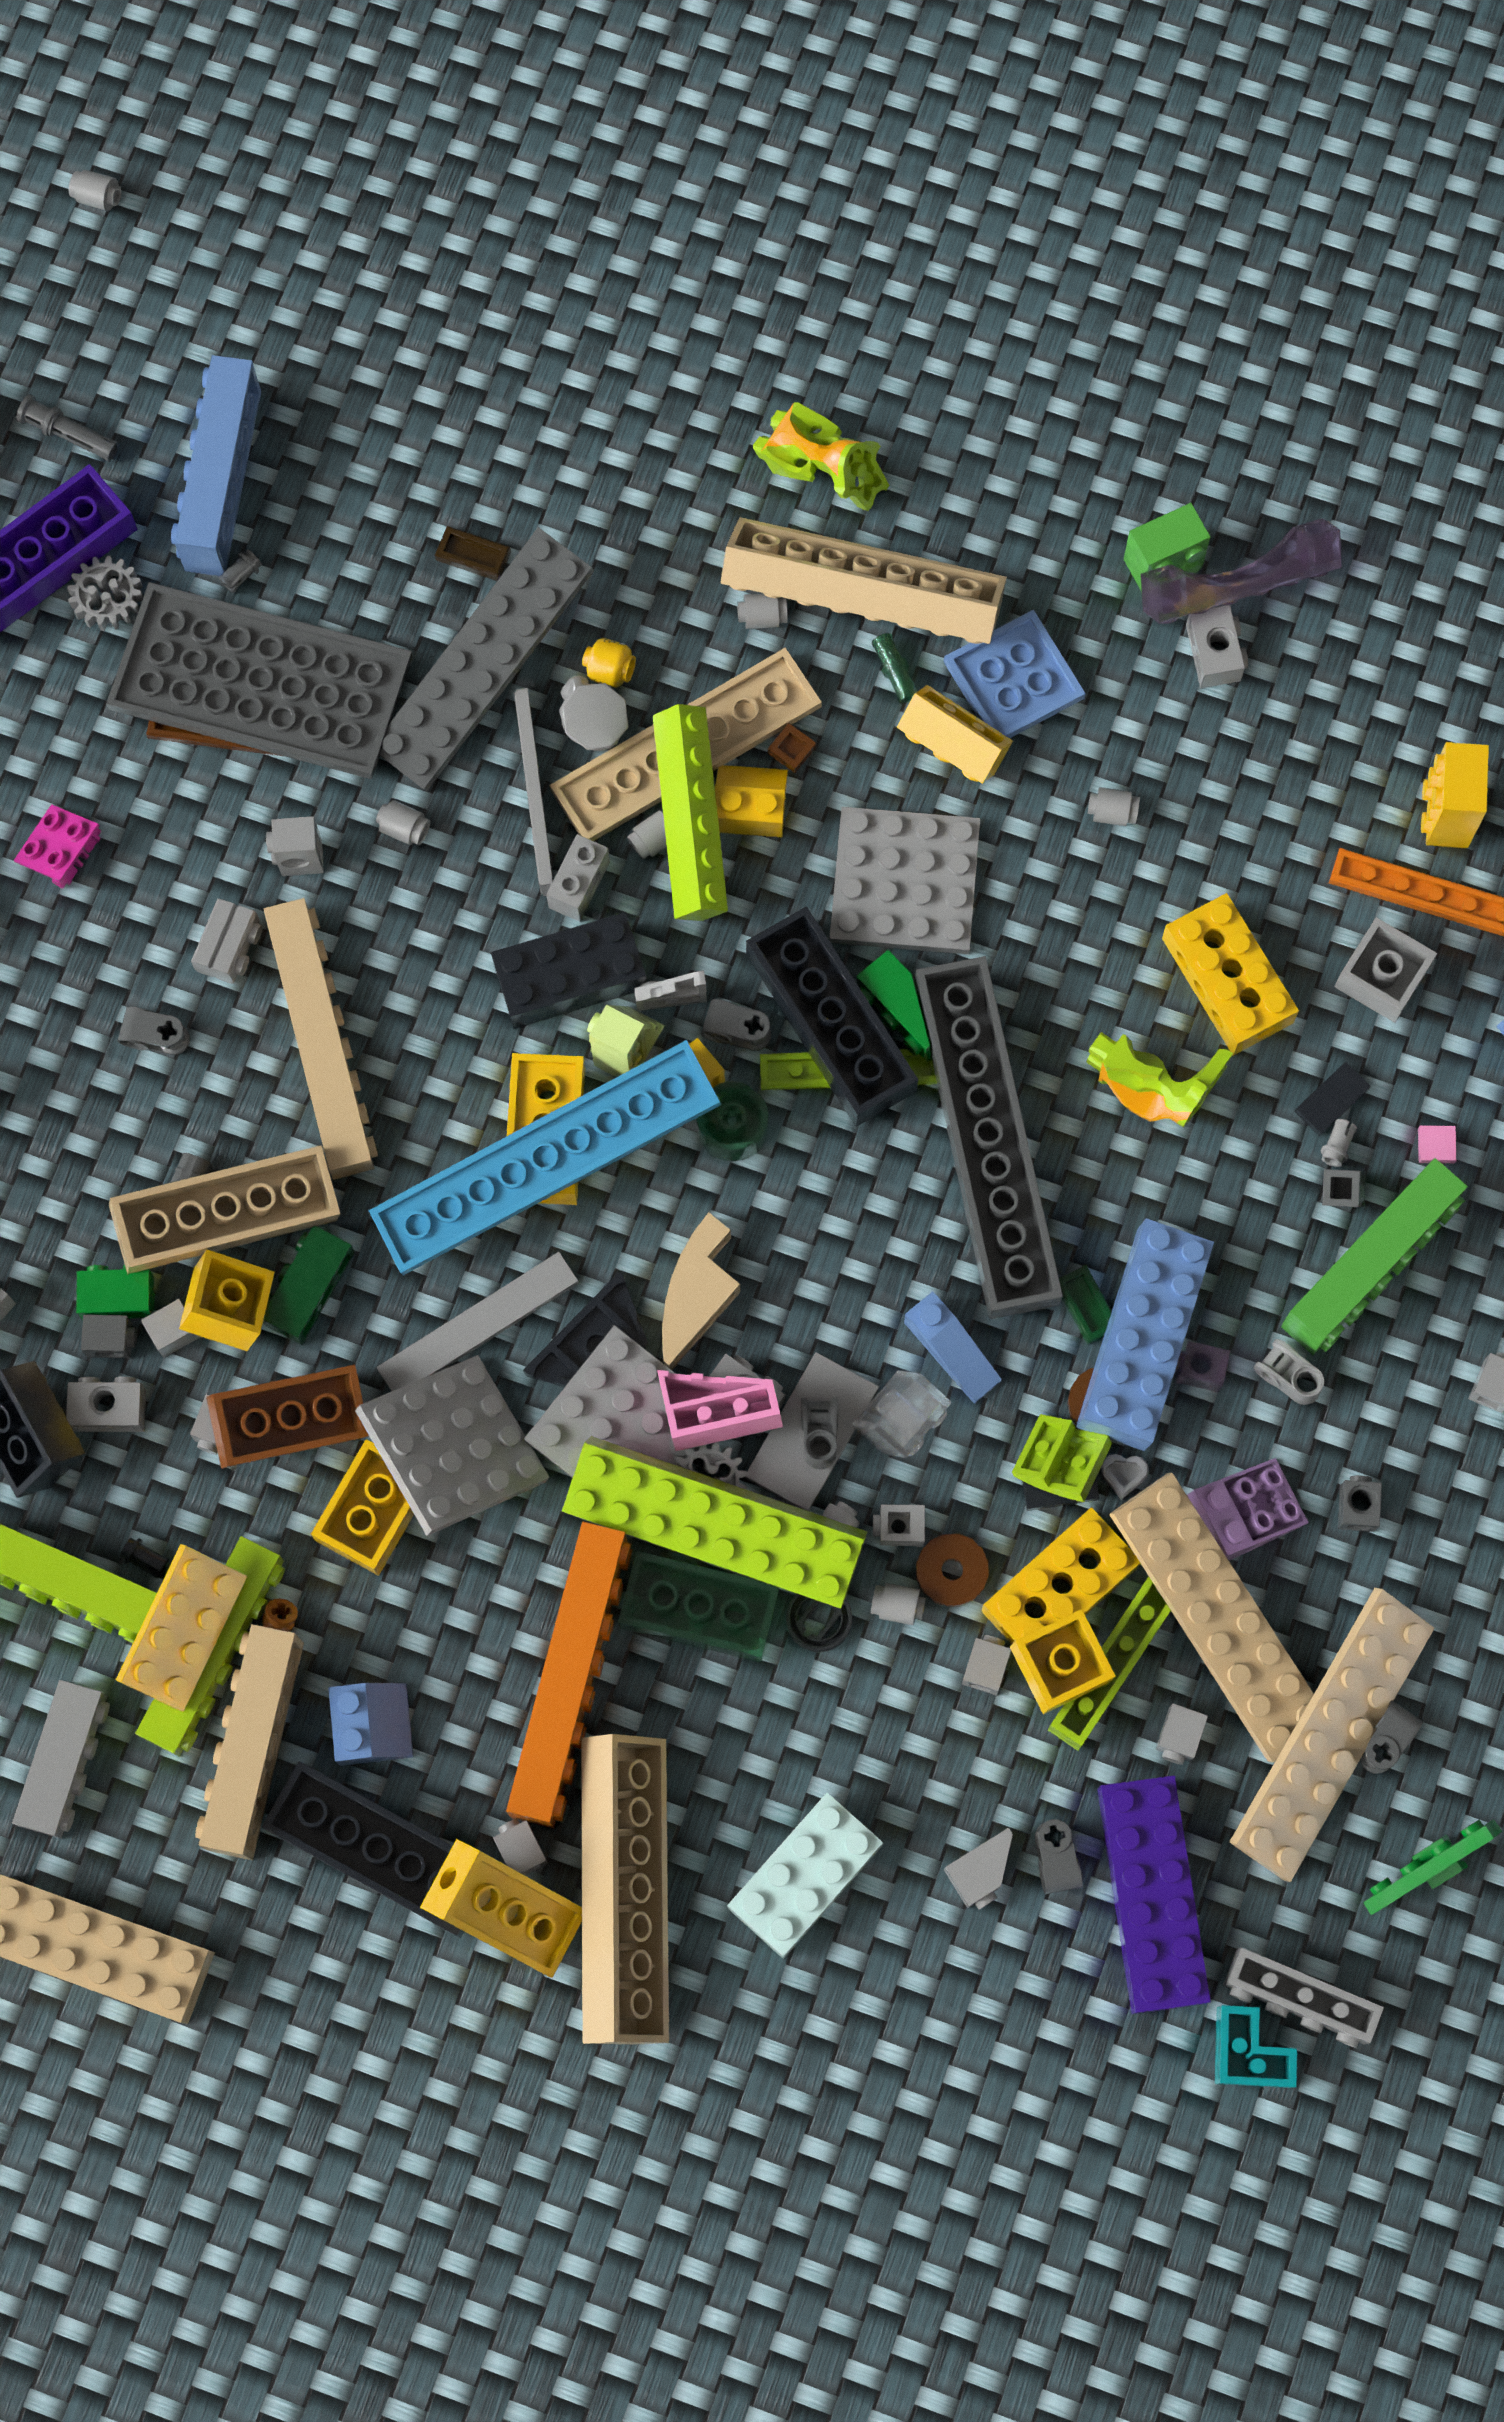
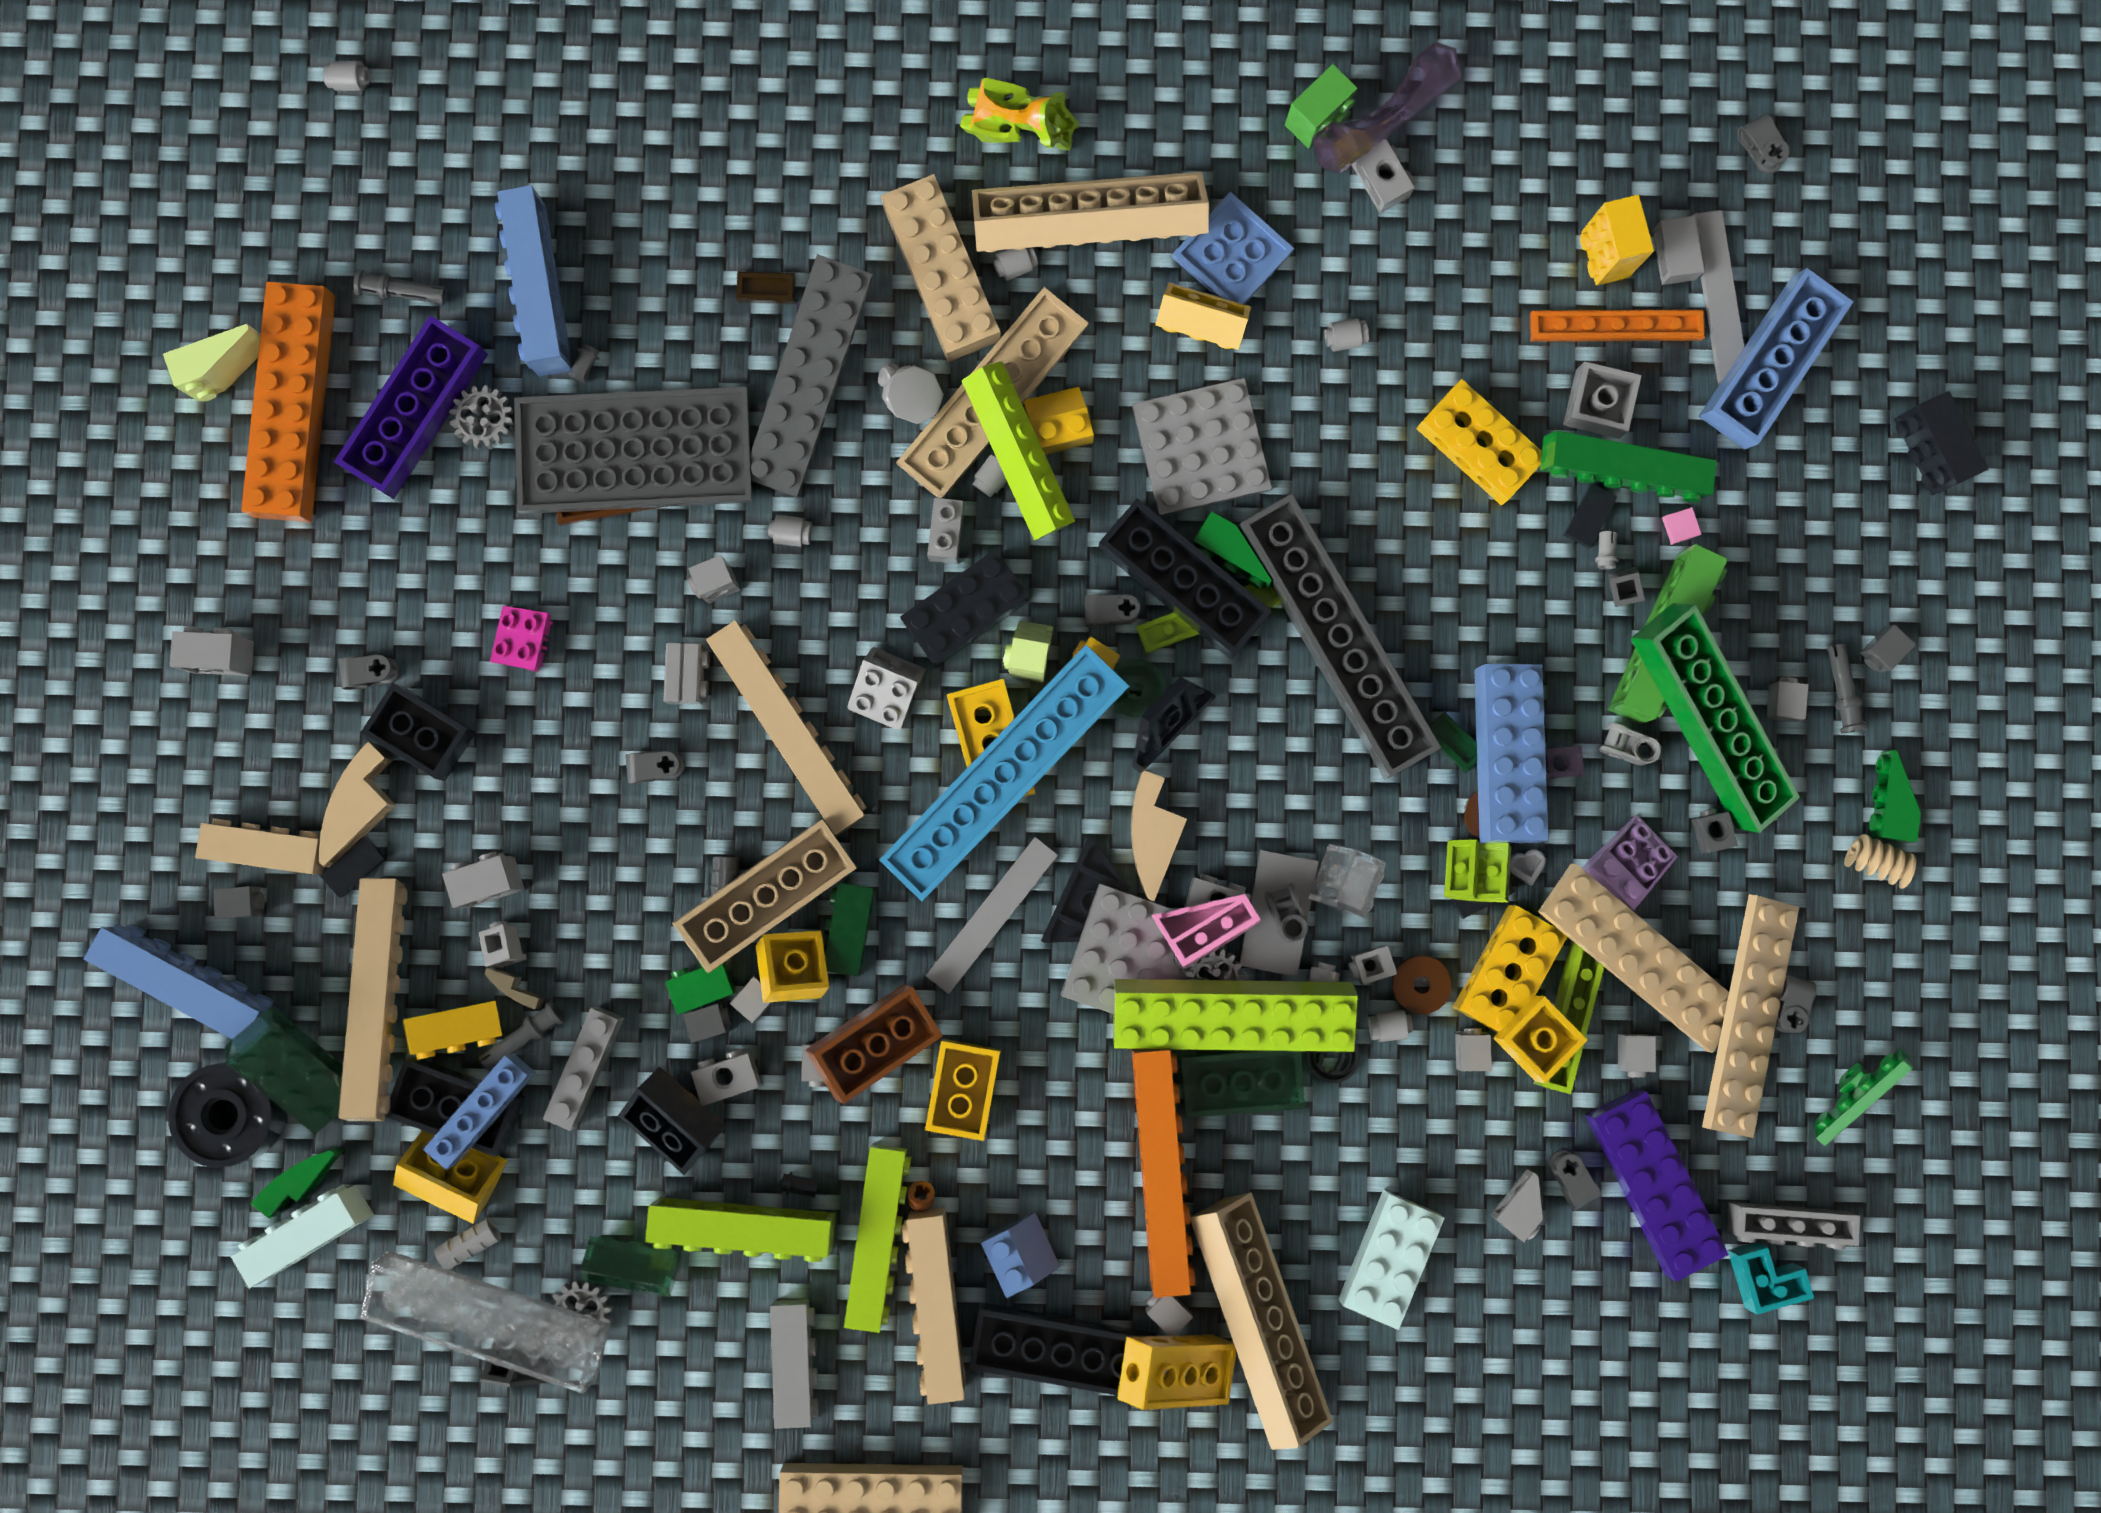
camera: 25 degrees left, 10 degrees up
yellow plate [116,1544,247,1712] -> none
light grey plate [355,1355,549,1536] -> none
light grey tile [514,688,553,896] -> none
yellow head [582,638,636,688] -> none
light grey wing [634,970,707,1011] -> none
reddish brown plate [768,723,816,773] -> none
clear green pin [871,633,918,704] -> none
medium blue slope [904,1291,1002,1404] -> none
lime hips [1086,1032,1233,1128] -> none
none -> light grey bracket [847,647,926,730]
none -> tan brick [880,174,1001,362]
none -> black wing [1132,677,1216,773]
none -> green brick [1540,431,1717,502]
none -> green brick [1630,603,1800,833]

